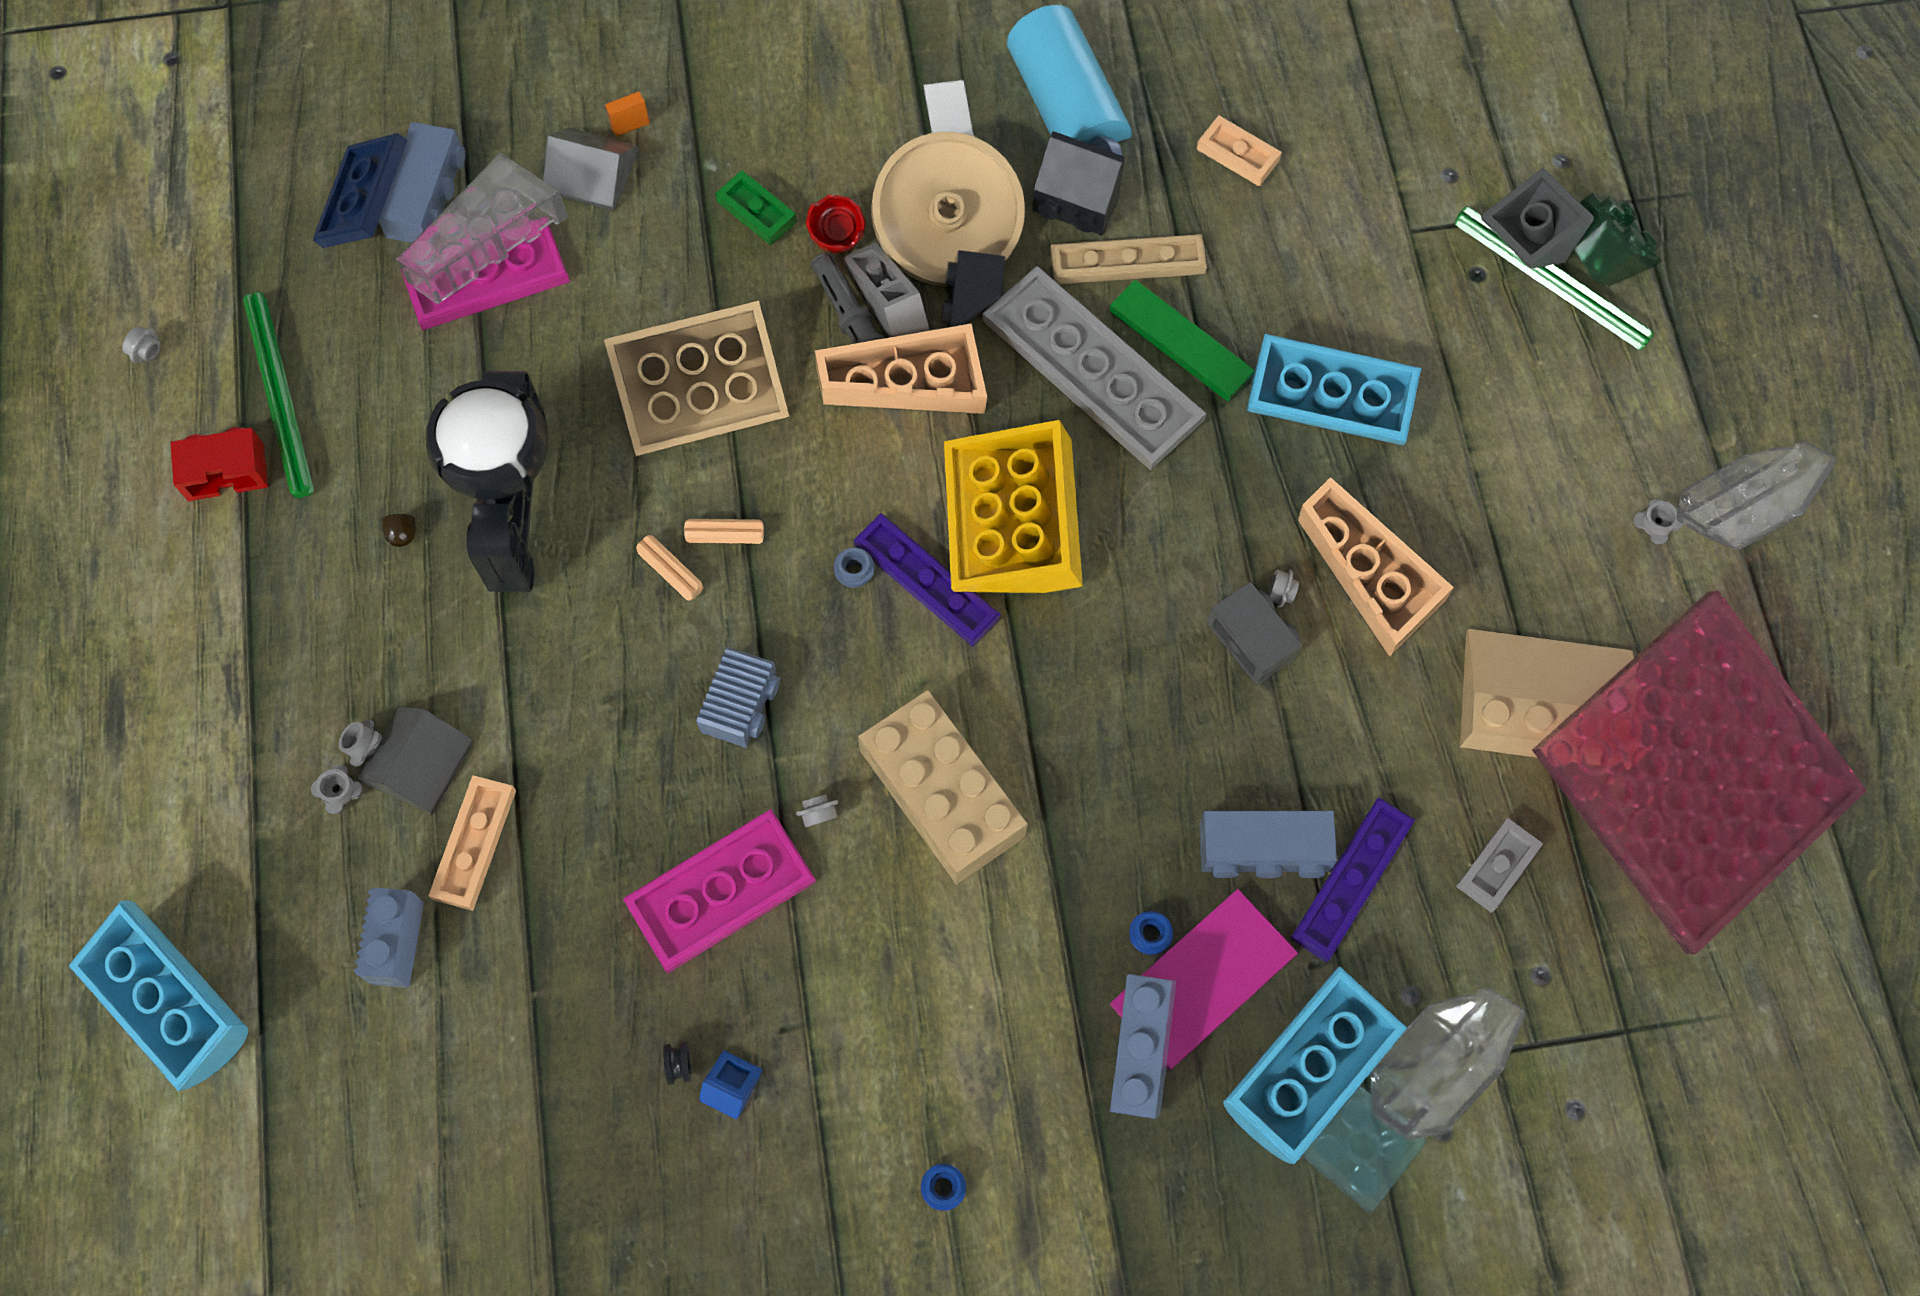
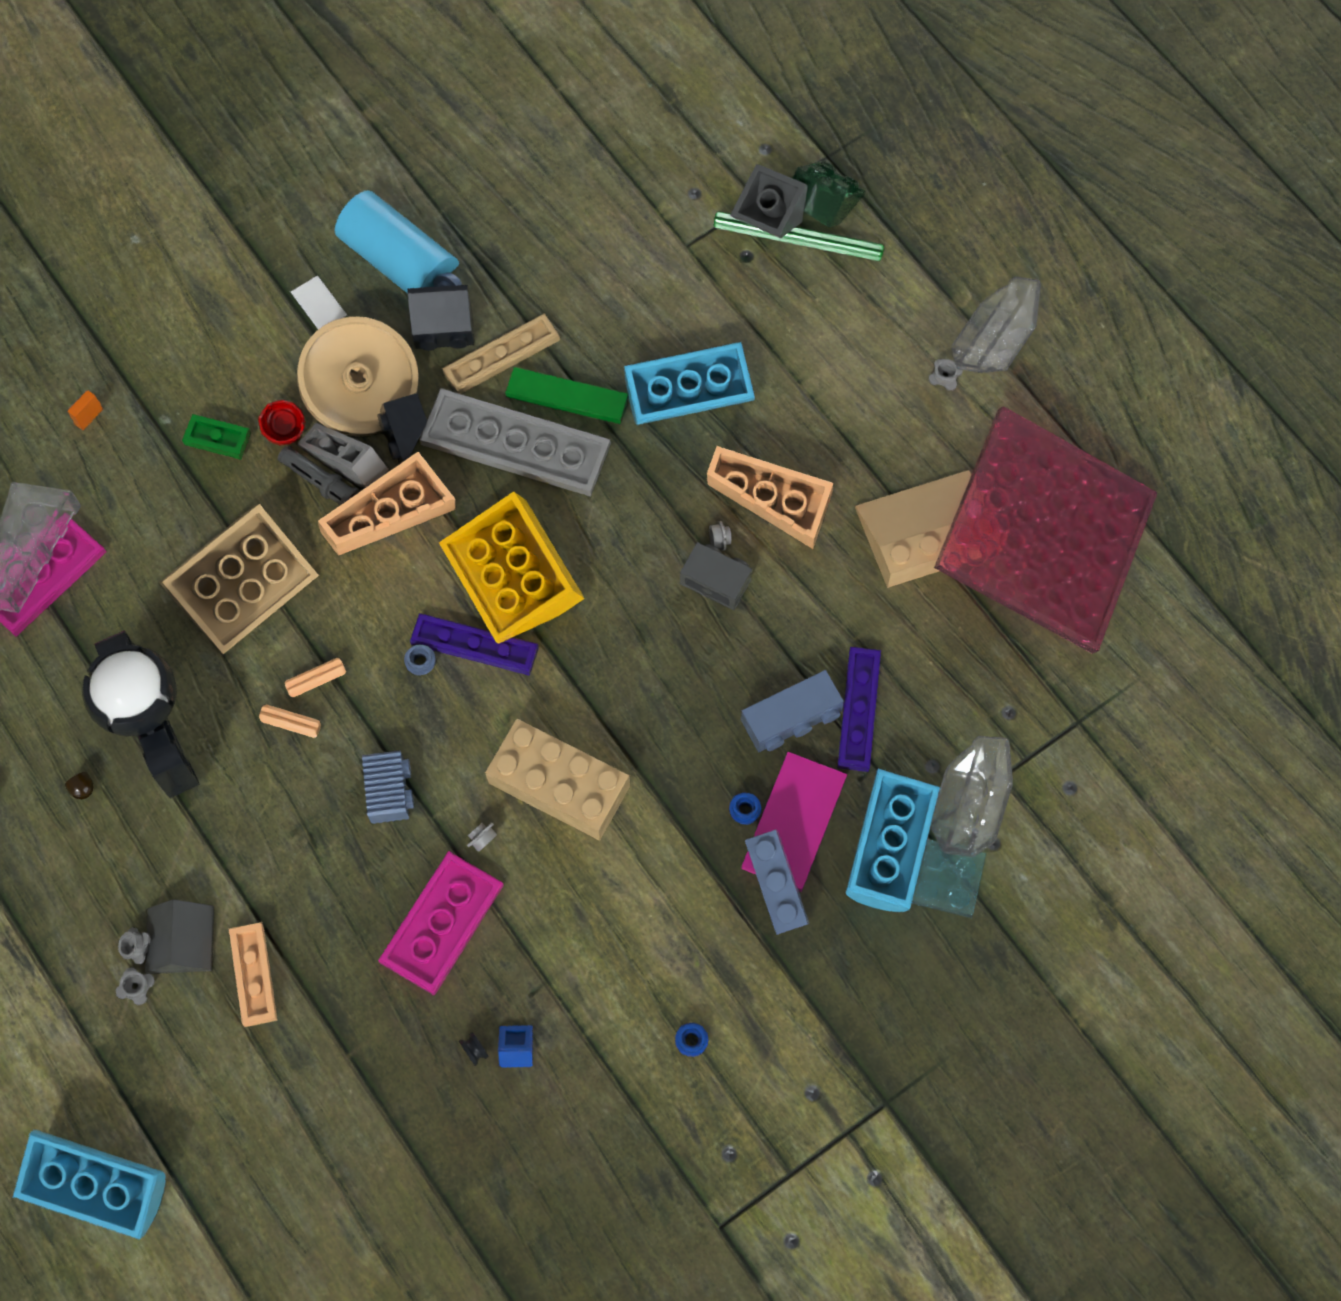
camera: 25 degrees left, 0 degrees up
sand blue brick [353,888,424,988] -> none
slope [542,128,639,211] -> none
light nougat plate [1197,115,1282,187] -> none
light grey plate [1456,818,1543,913] -> none

